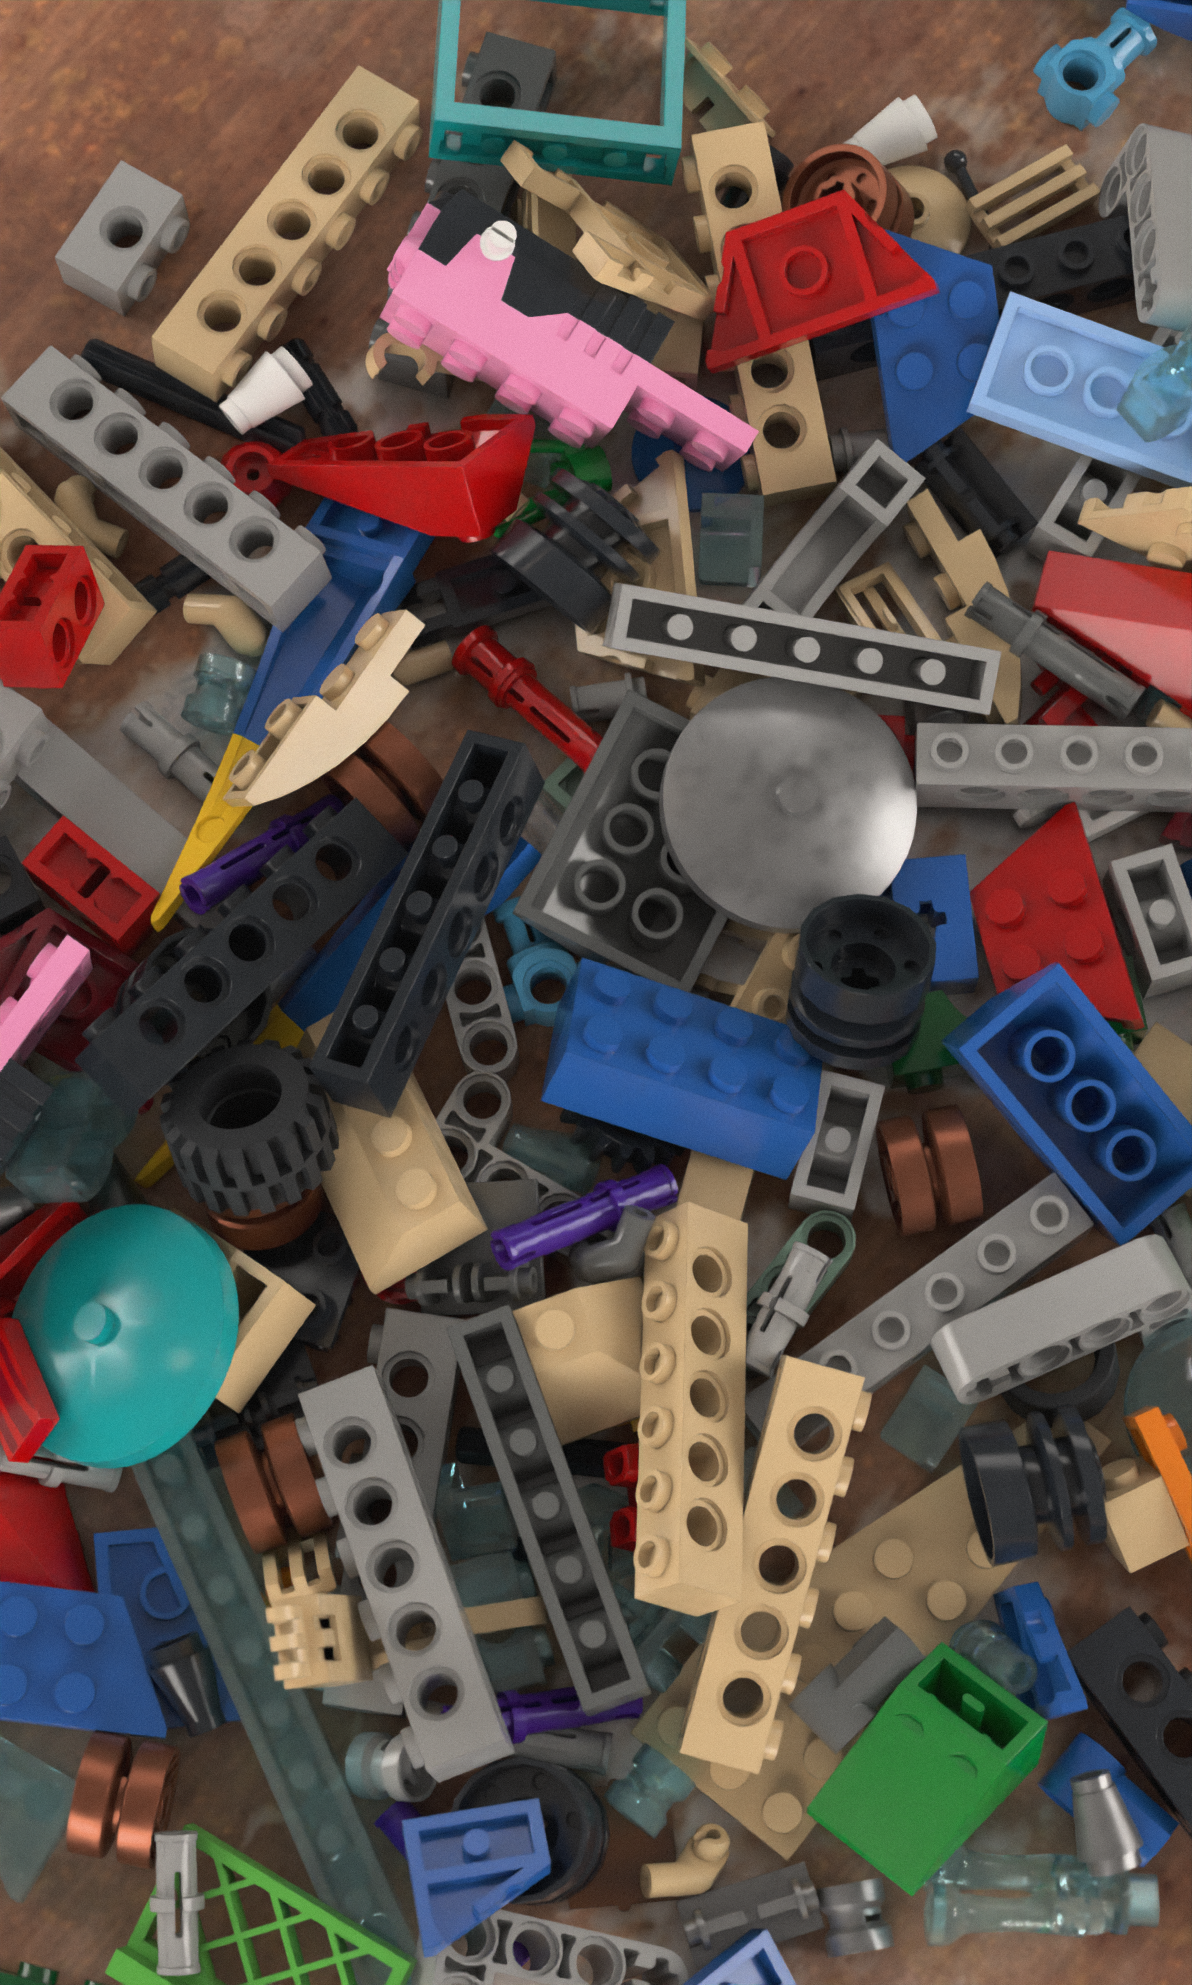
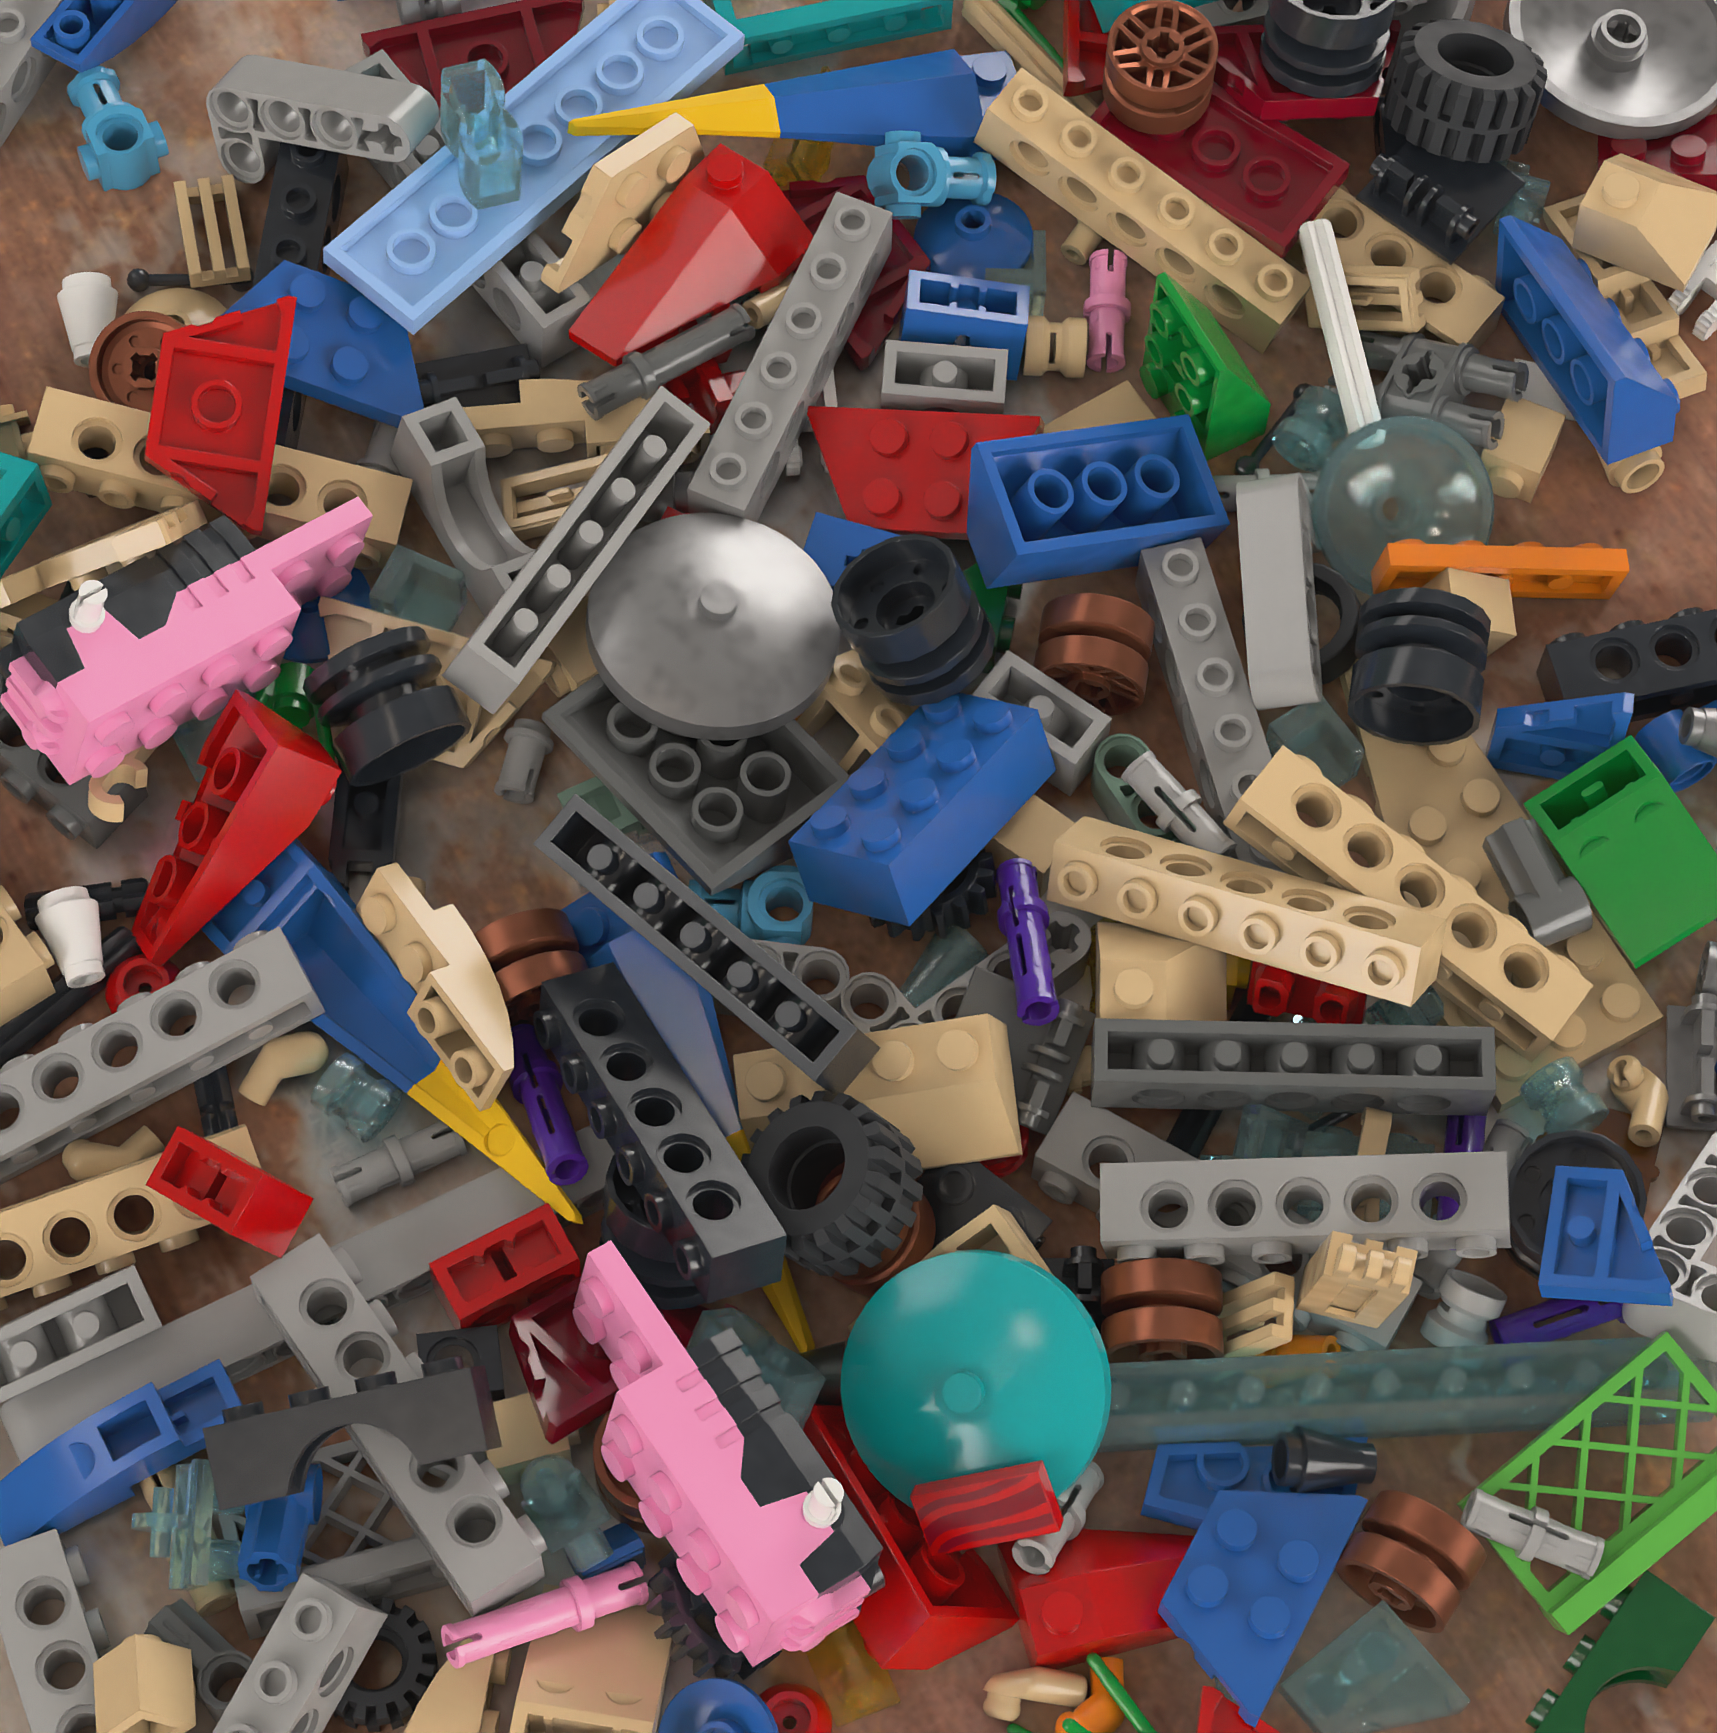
camera: 75 degrees left, 10 degrees down
red pin [451,625,603,774] -> none
dark grey arm [568,1205,655,1284] -> none
clear light blue cone [949,1619,1038,1694] -> none

